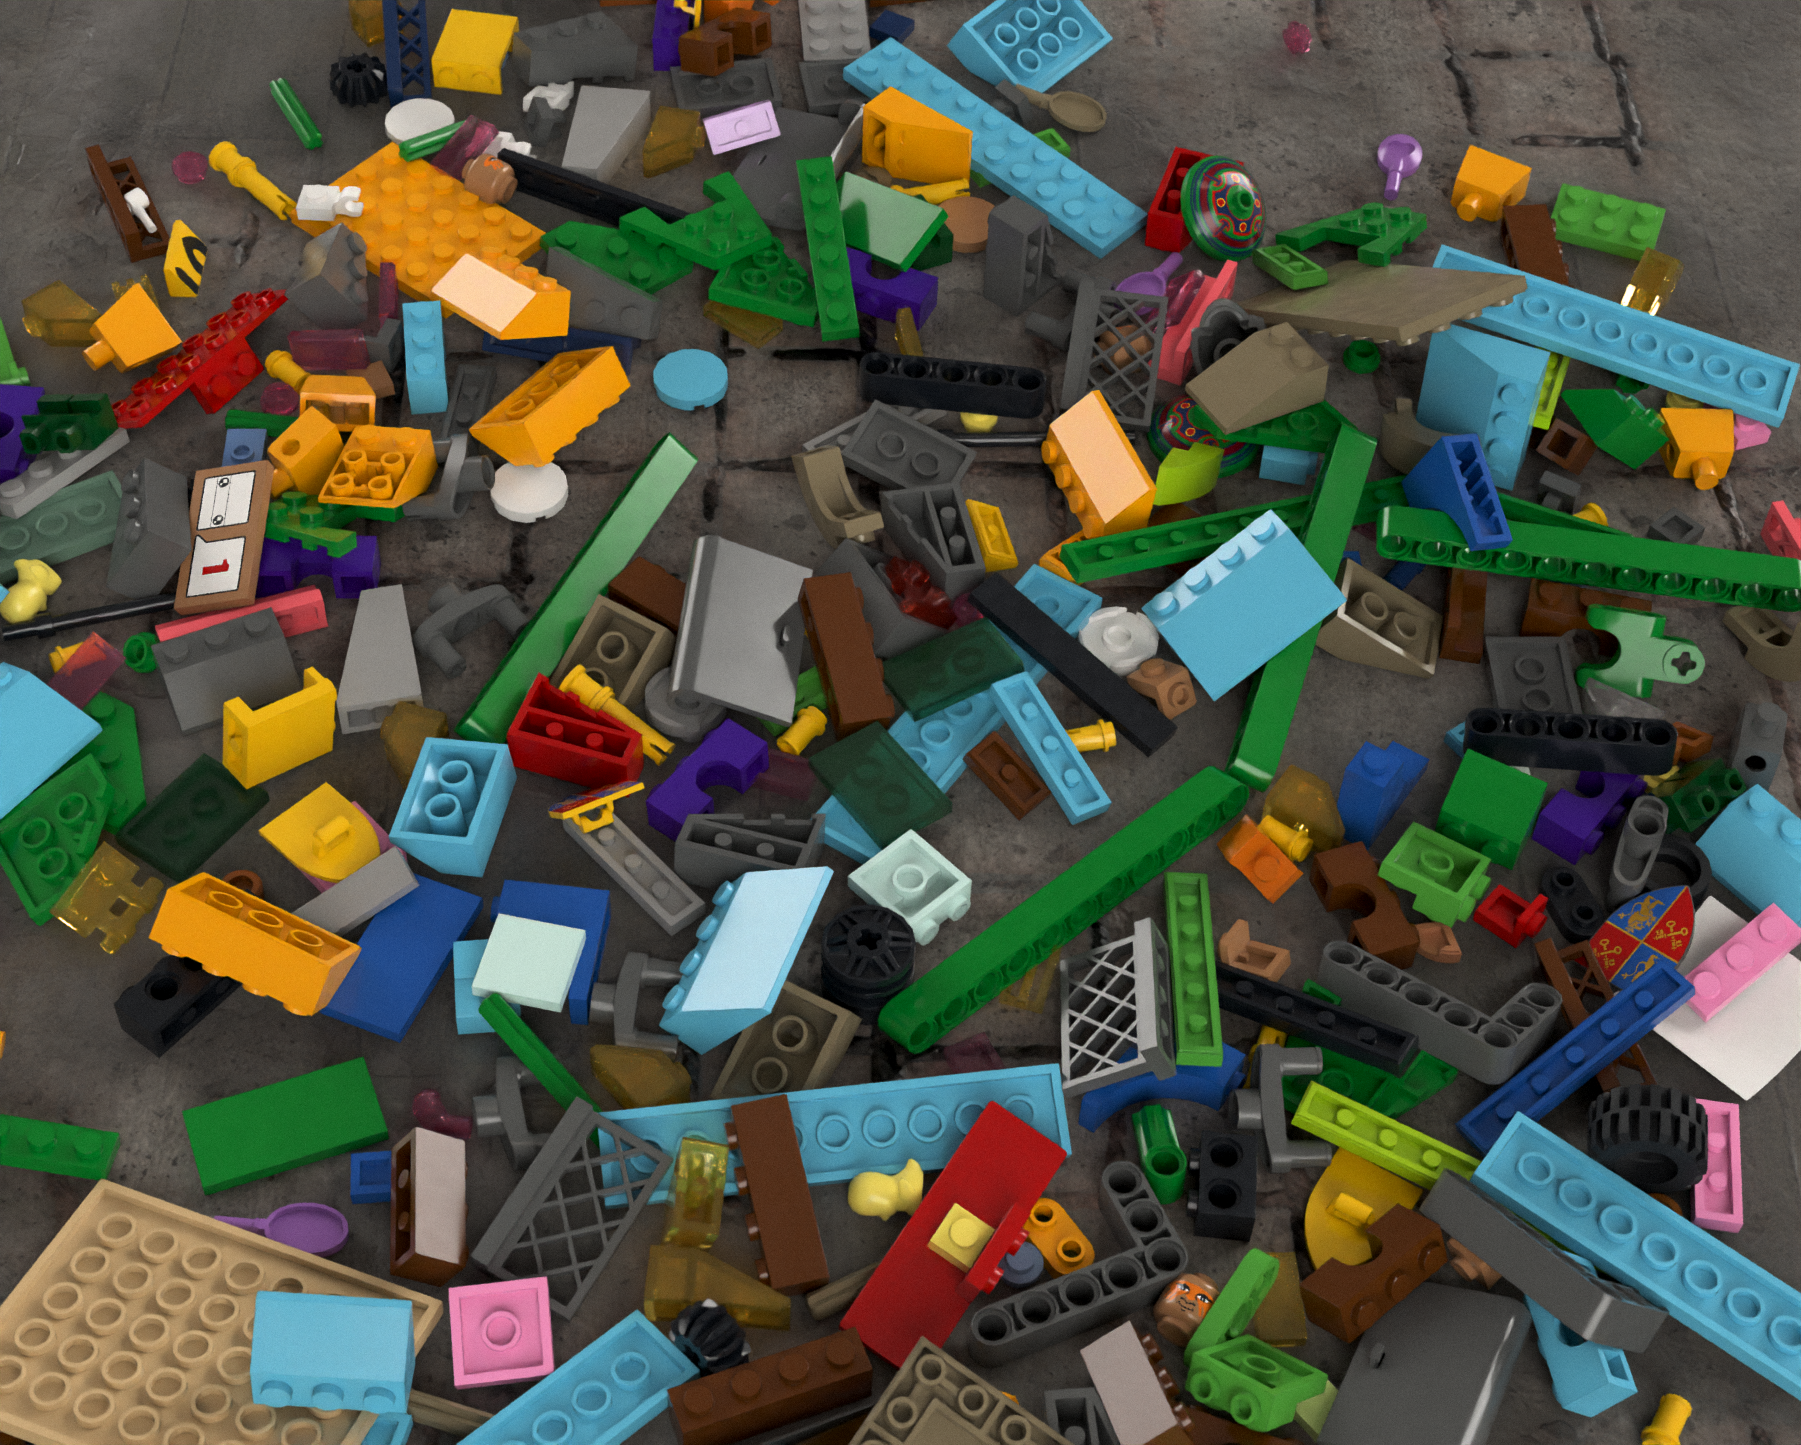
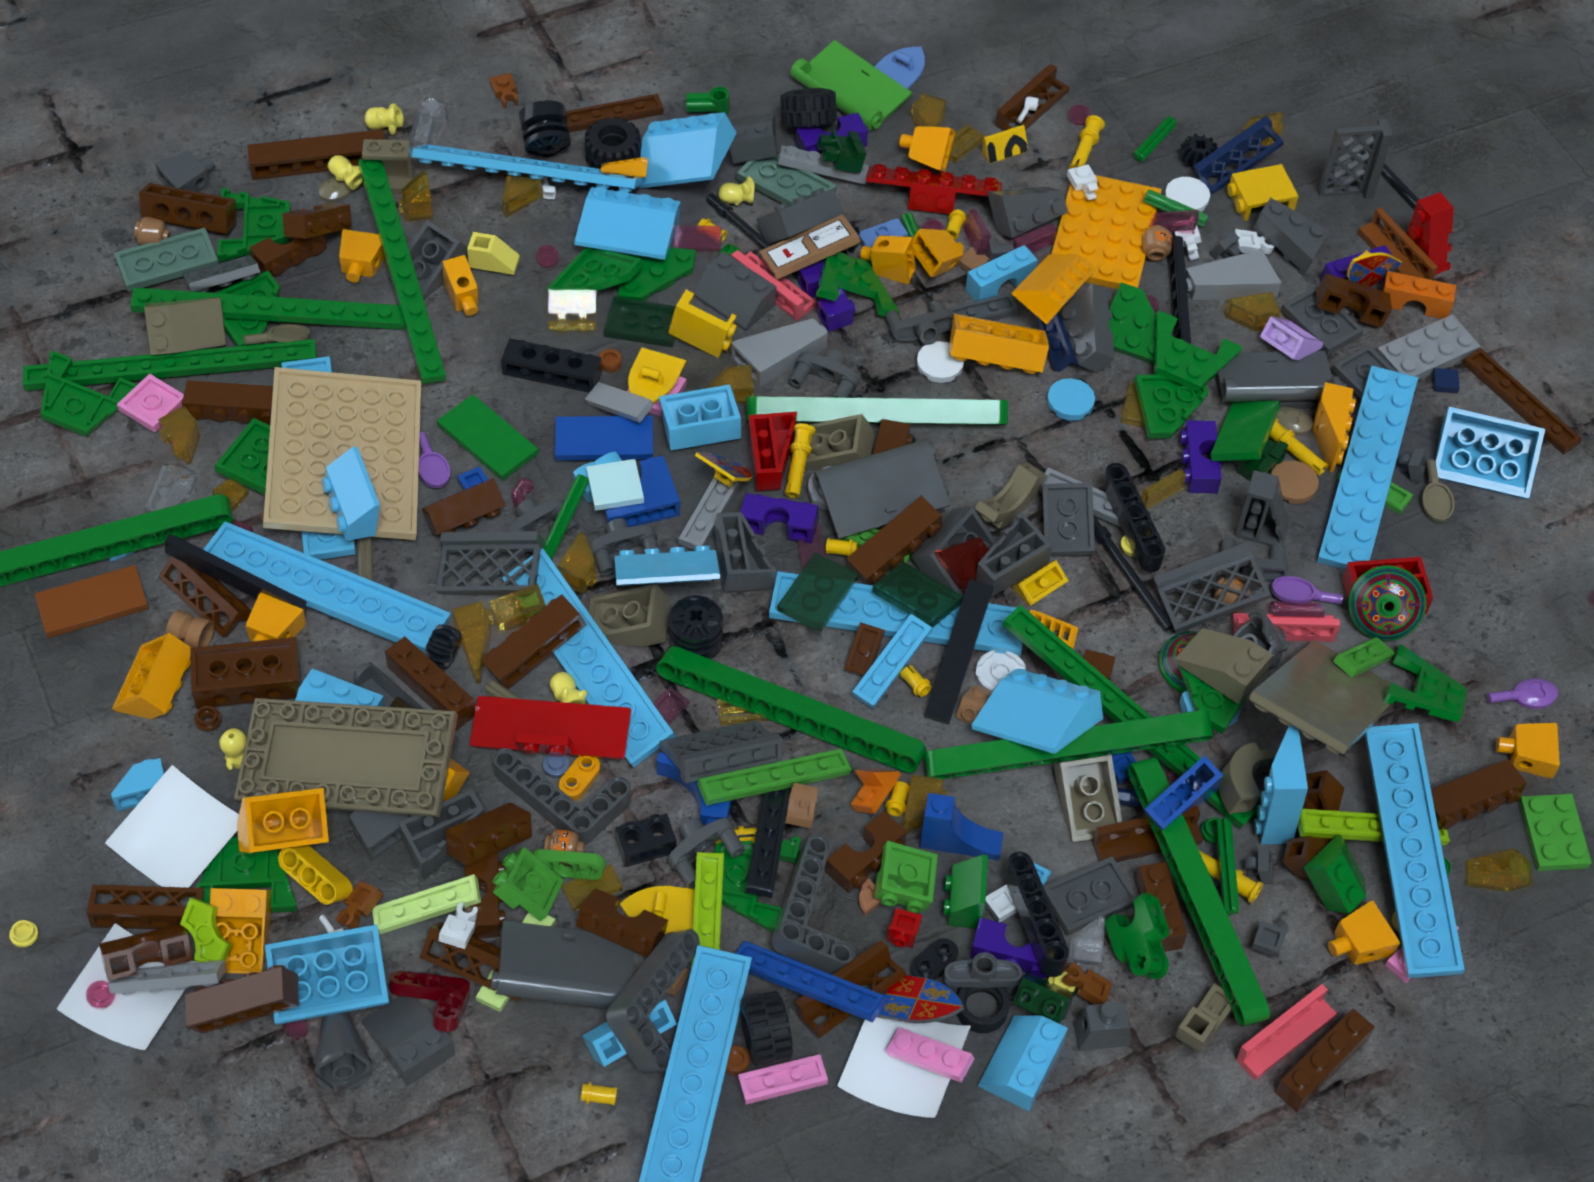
camera: 65 degrees right, 5 degrees up
light orange slope [149,872,362,1016] -> none
light orange slope [318,425,438,508] -> none
bright pink plate [448,1276,555,1390] -> none
green plate [796,156,859,342] -> none
light aqua plate [847,829,972,945] -> none
light yellow plate [927,1203,995,1274] -> none
light orange slope [1041,390,1157,539] -> none
green piece [1131,1104,1187,1205] -> none
lime slope [1153,442,1224,506] -> none

